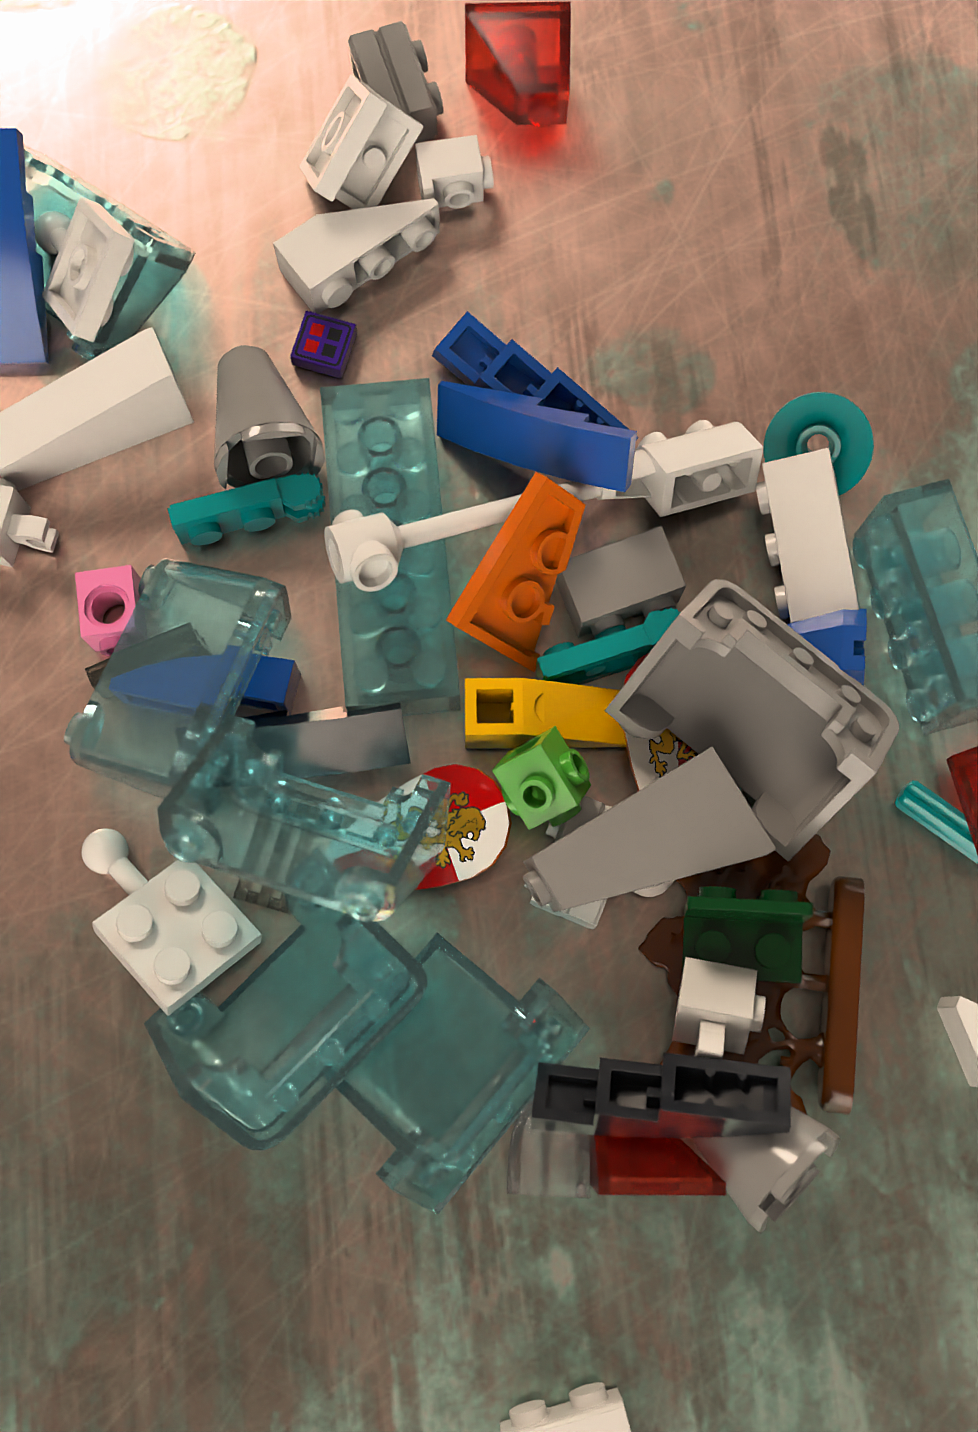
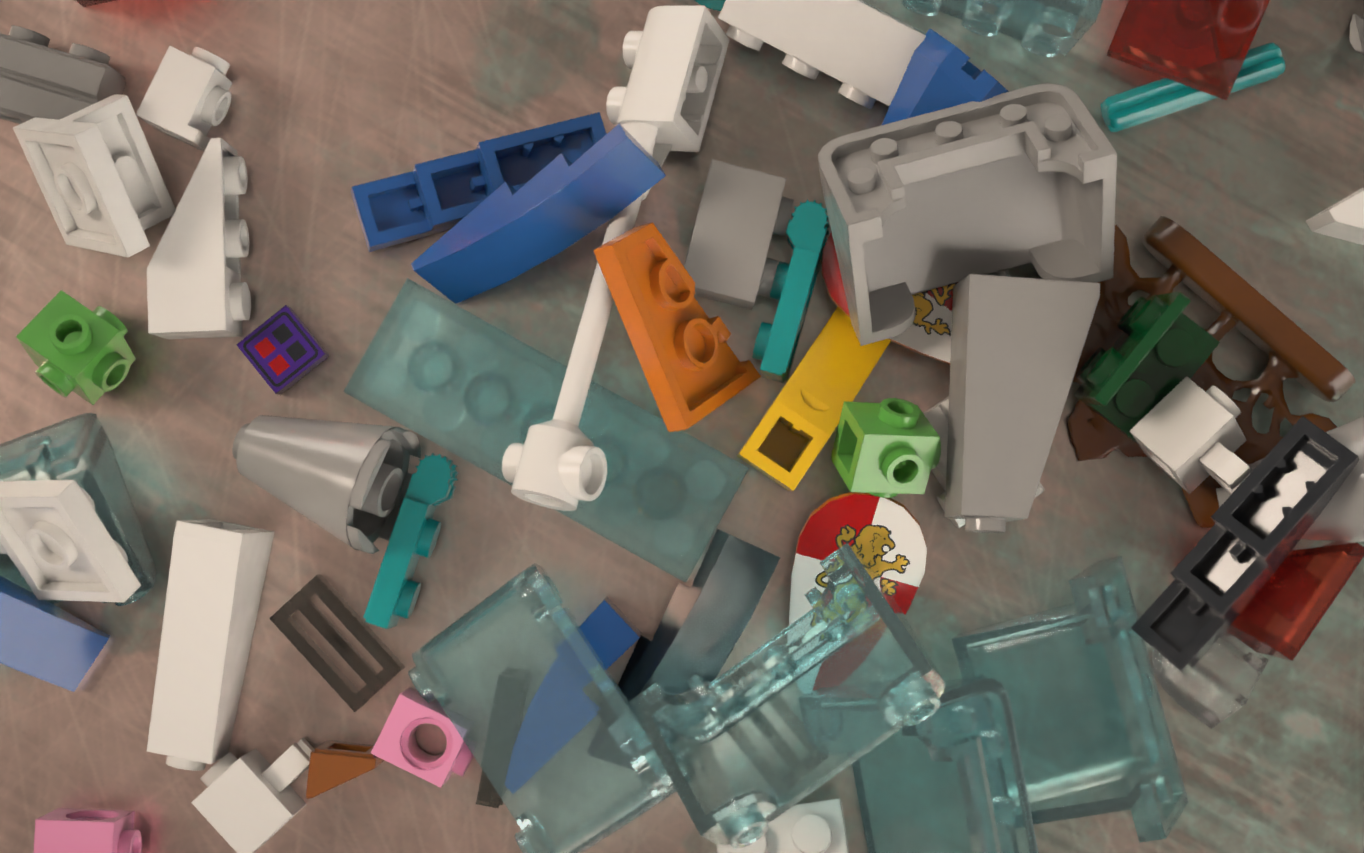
camera: 55 degrees left, 10 degrees up
none -> bright green brick [16,290,136,405]
none -> clear smoke tile [269,574,405,712]
none -> dark orange slope [306,741,384,799]

